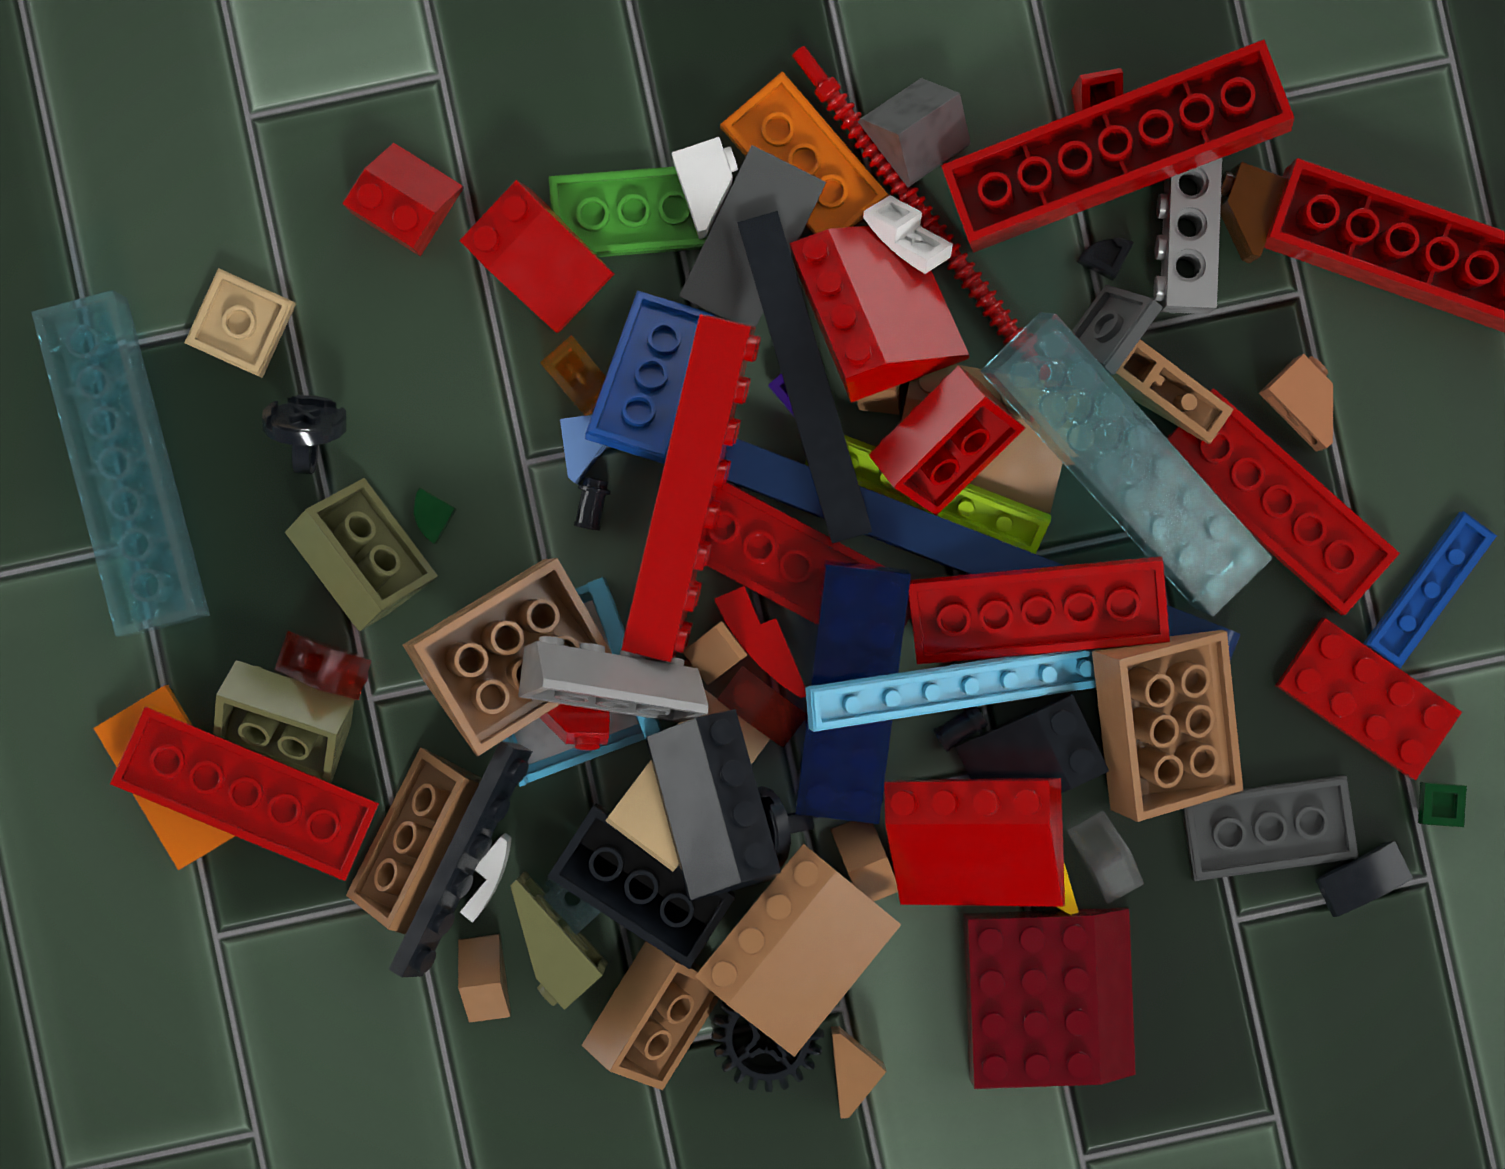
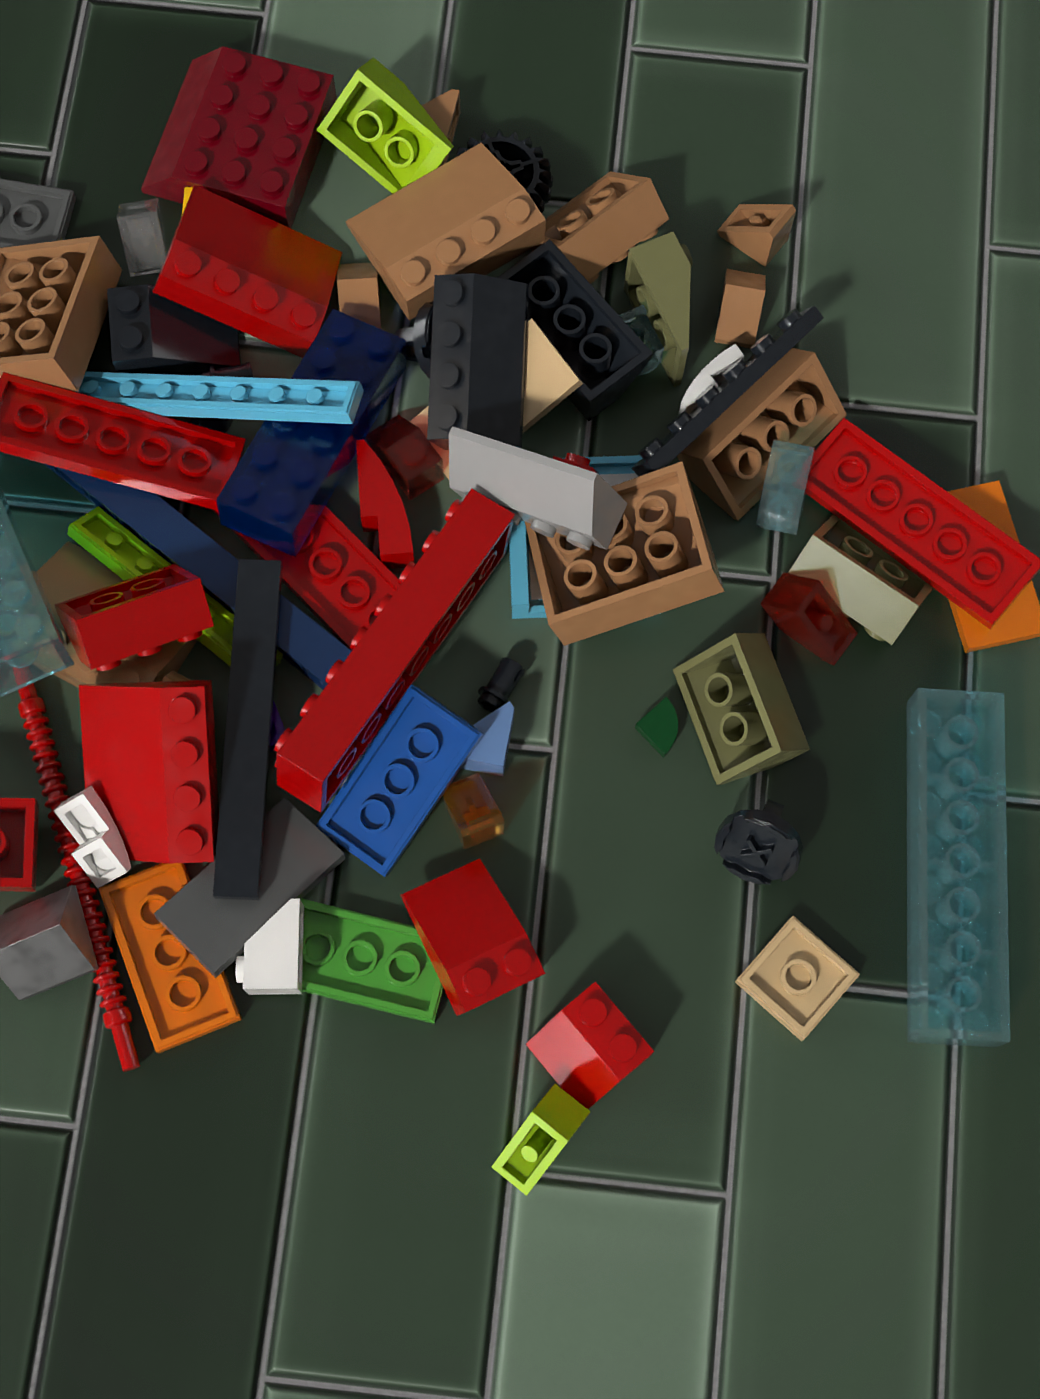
camera: 165 degrees left, 15 degrees down
medium nougat slope [683,621,748,685] -> none
none -> lime slope [317,57,454,194]
none -> lime slope [491,1084,590,1196]
none -> medium nougat slope [717,204,796,267]
none -> clear light blue slope [756,440,815,535]

